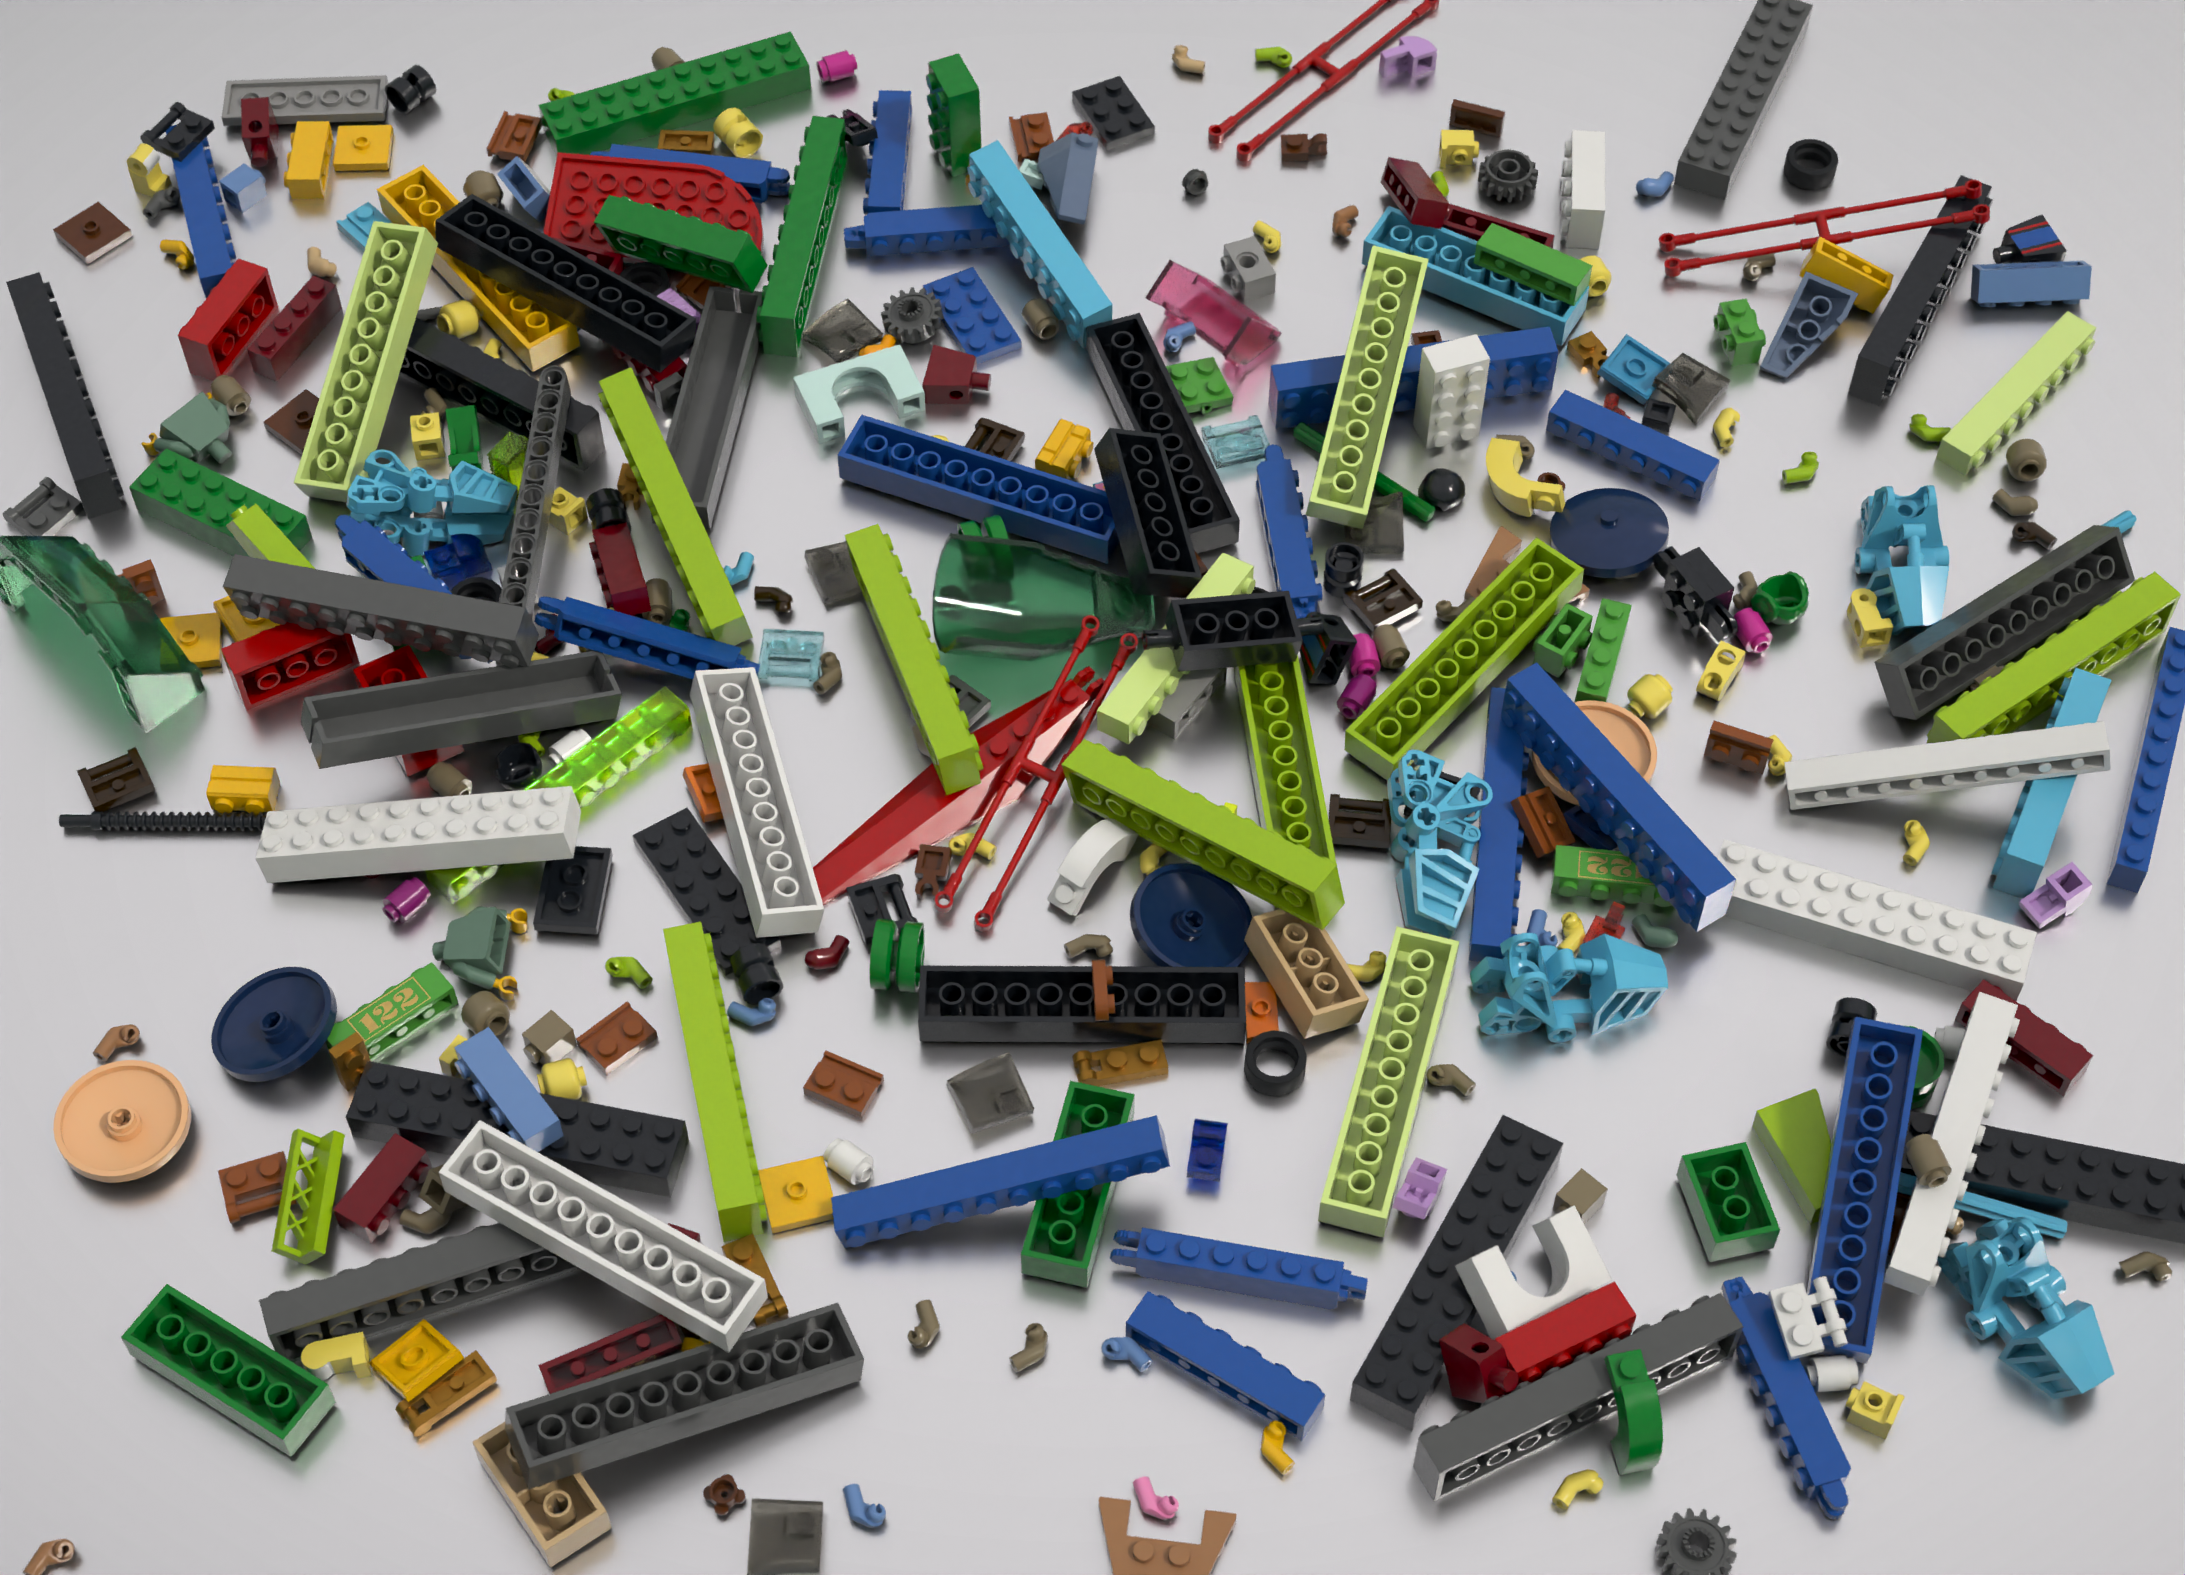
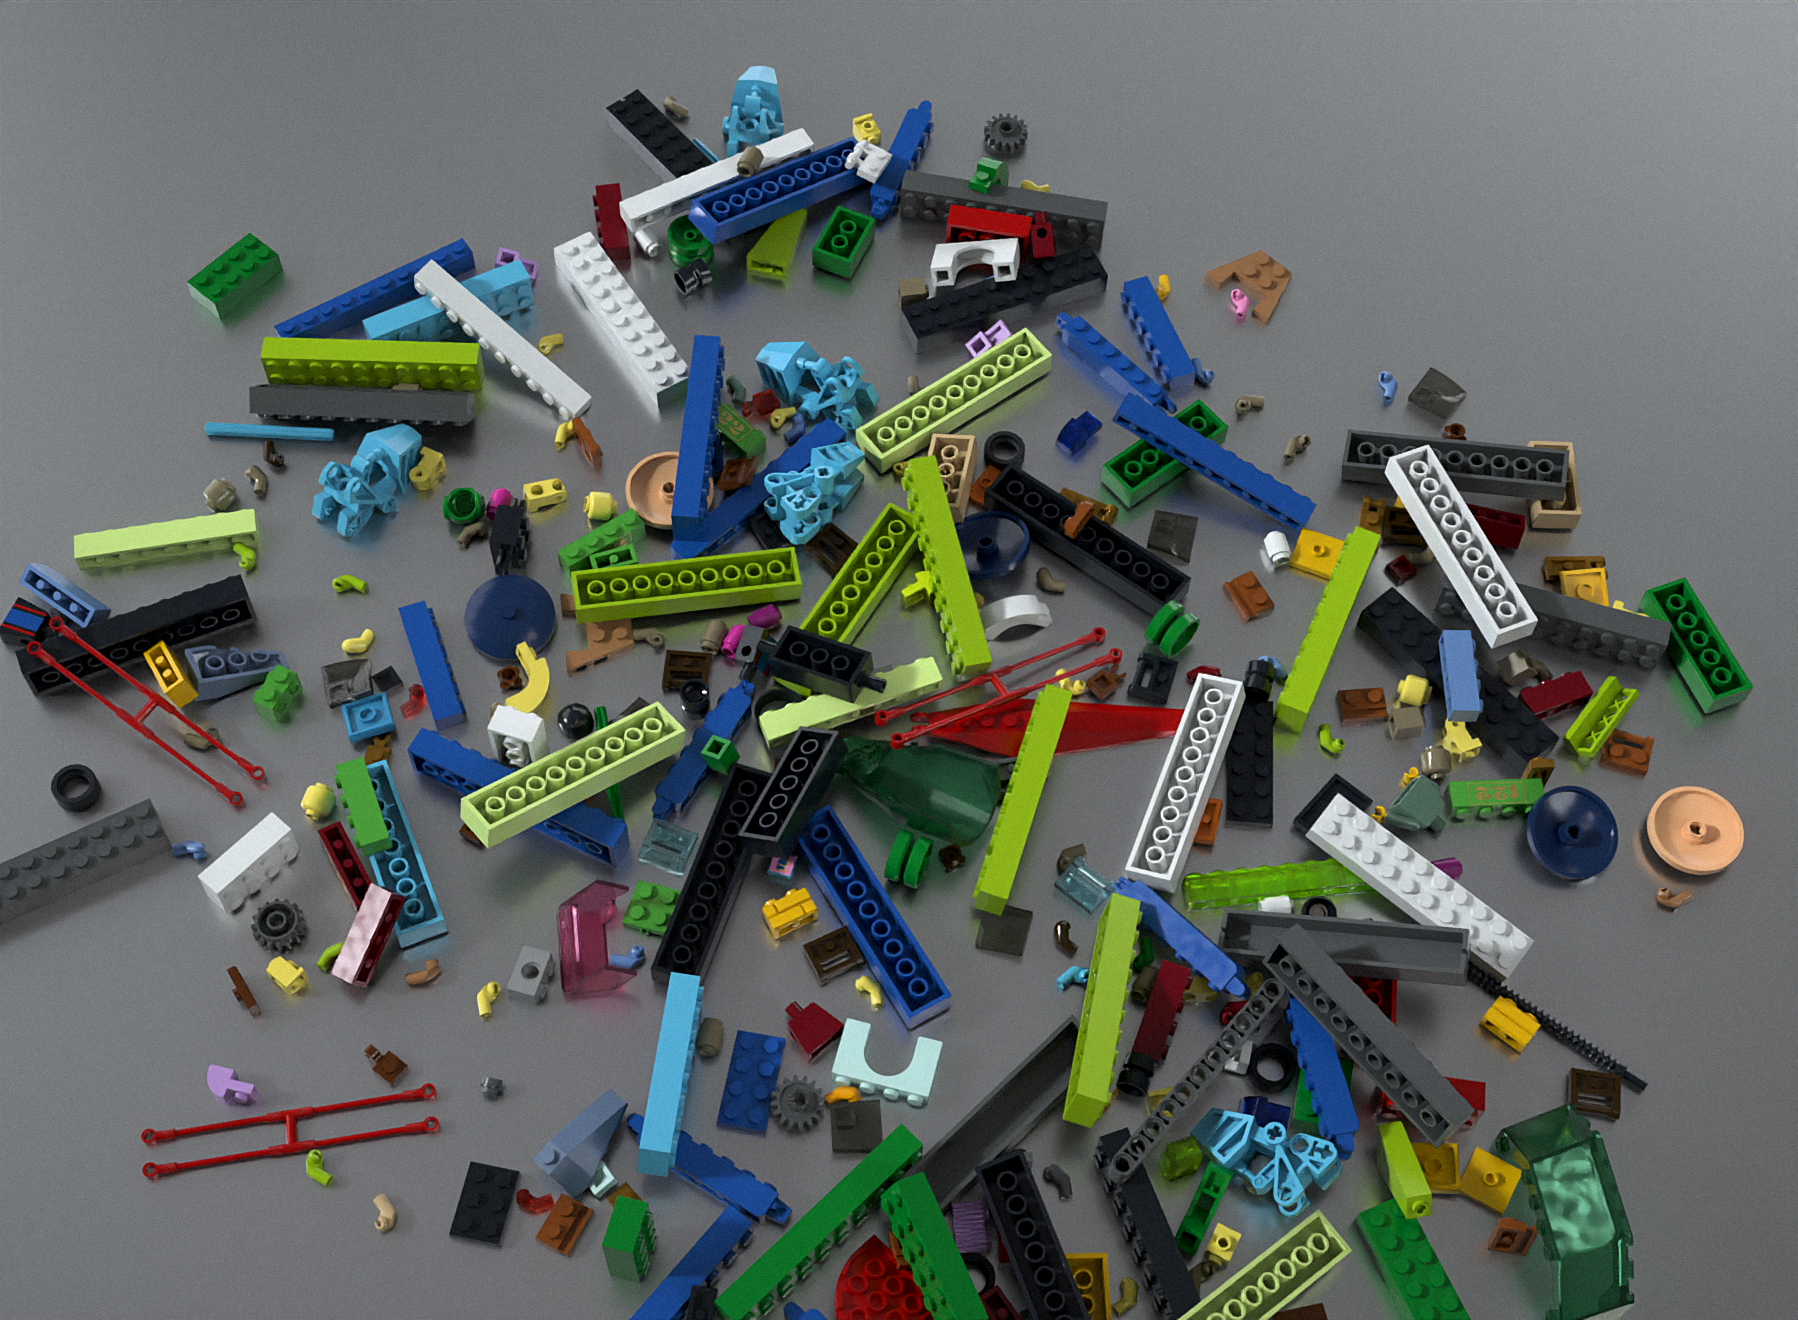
camera: 145 degrees left, 5 degrees up
none -> green brick [701,735,740,775]

